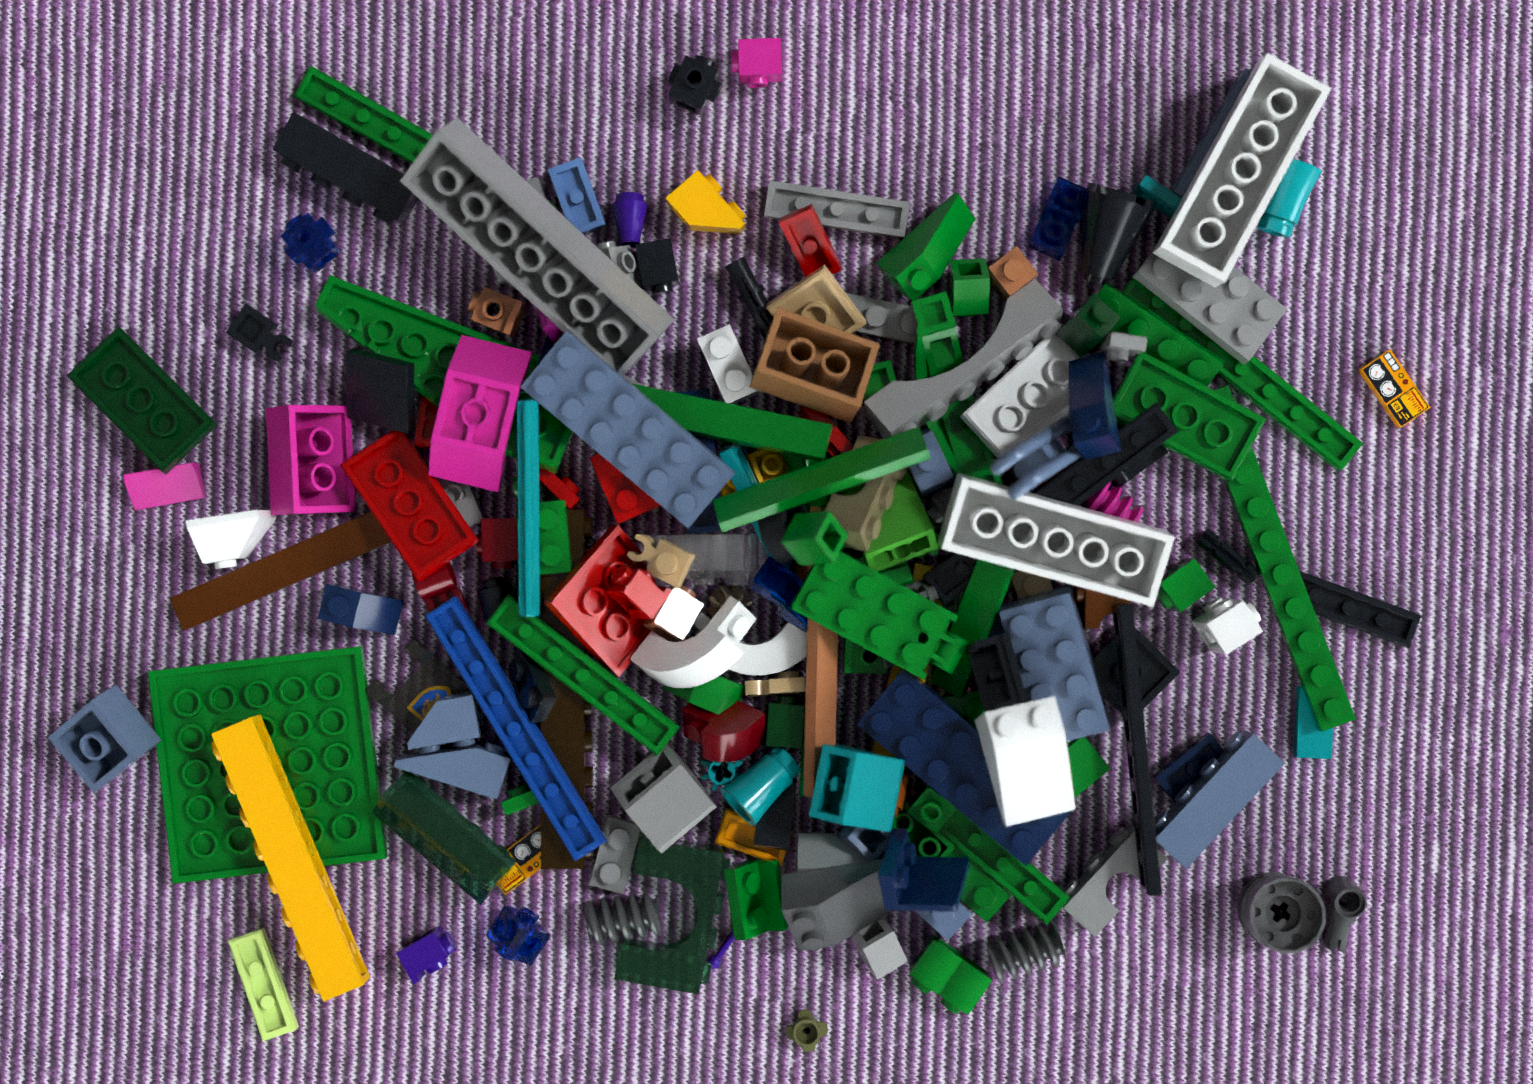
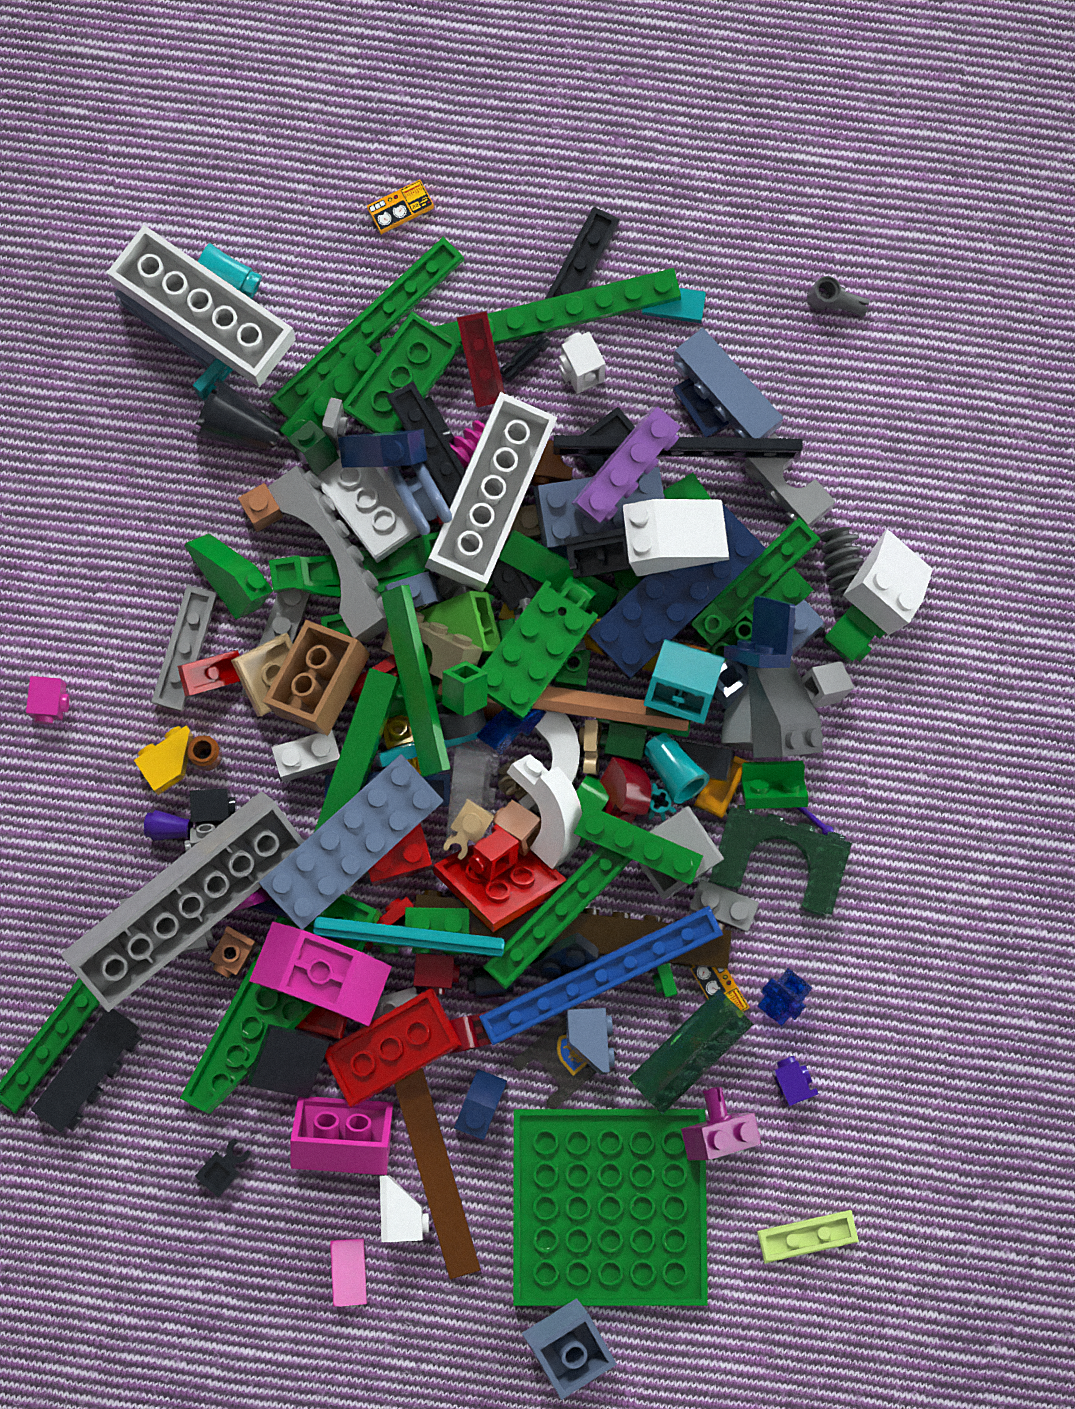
camera: 85 degrees left, 10 degrees down
dark green tile [67,327,218,475] -> none
yellow brick [211,714,370,1002] -> none
clear blue brick [280,213,343,273] -> none
sand blue slope [393,741,511,800] -> none
medium blue plate [548,157,606,234] -> none
dark grey piece [585,891,662,945] -> none
black brick [668,55,723,117] -> none
black pin [725,257,773,340] -> none
olive plate [785,1009,828,1052] -> none
green brick [949,258,990,317] -> none
clear blue slope [1027,176,1086,261] -> none
light grey plate [1132,247,1287,365] -> none
green brick [1156,558,1215,612] -> none
flat silver wheel [1237,872,1326,954] -> none
none -> dark orange brick [188,735,222,771]
none -> dark red plate [456,310,505,408]
none -> medium lavender brick [571,406,681,524]
none -> green plate [574,805,704,885]
none -> magenta brick [681,1086,761,1160]
none -> white slope [843,529,933,635]

